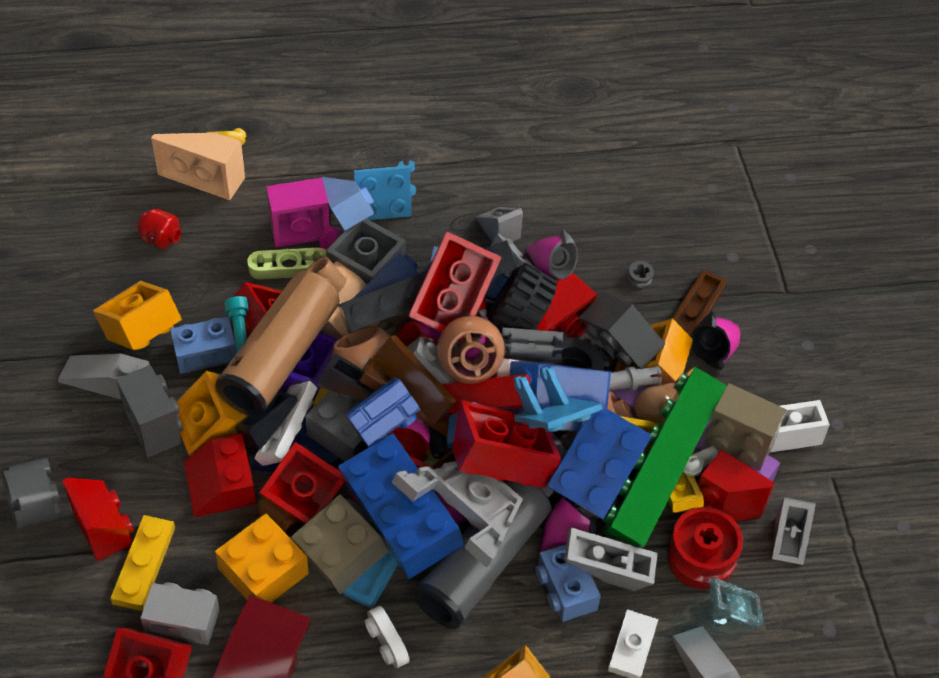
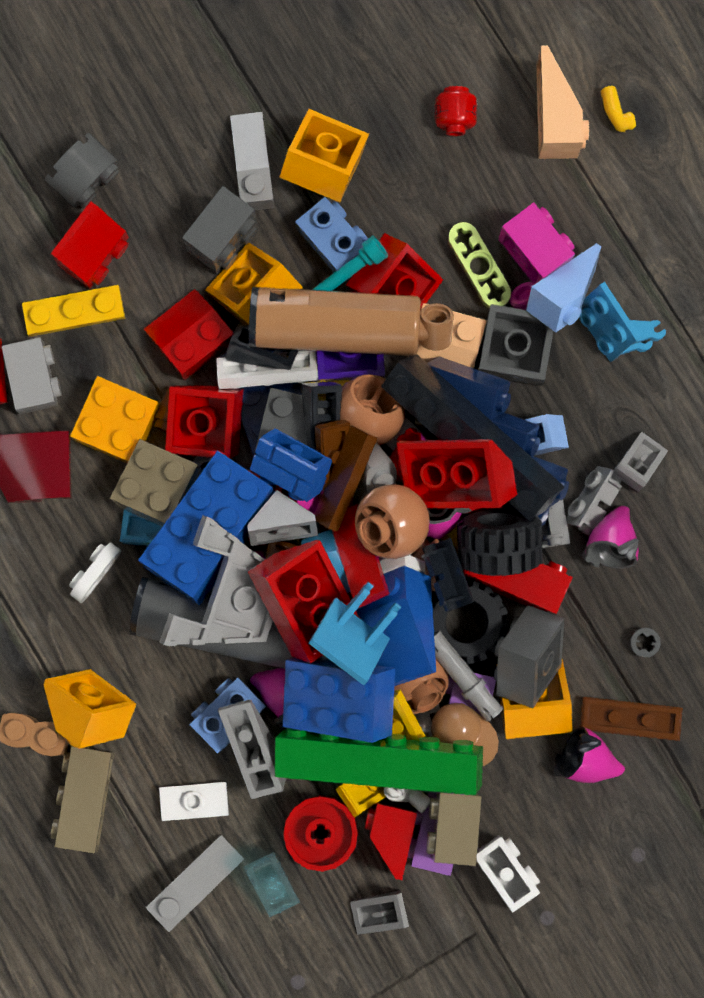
camera: 70 degrees right, 30 degrees up
none -> light grey slope [247,490,318,546]

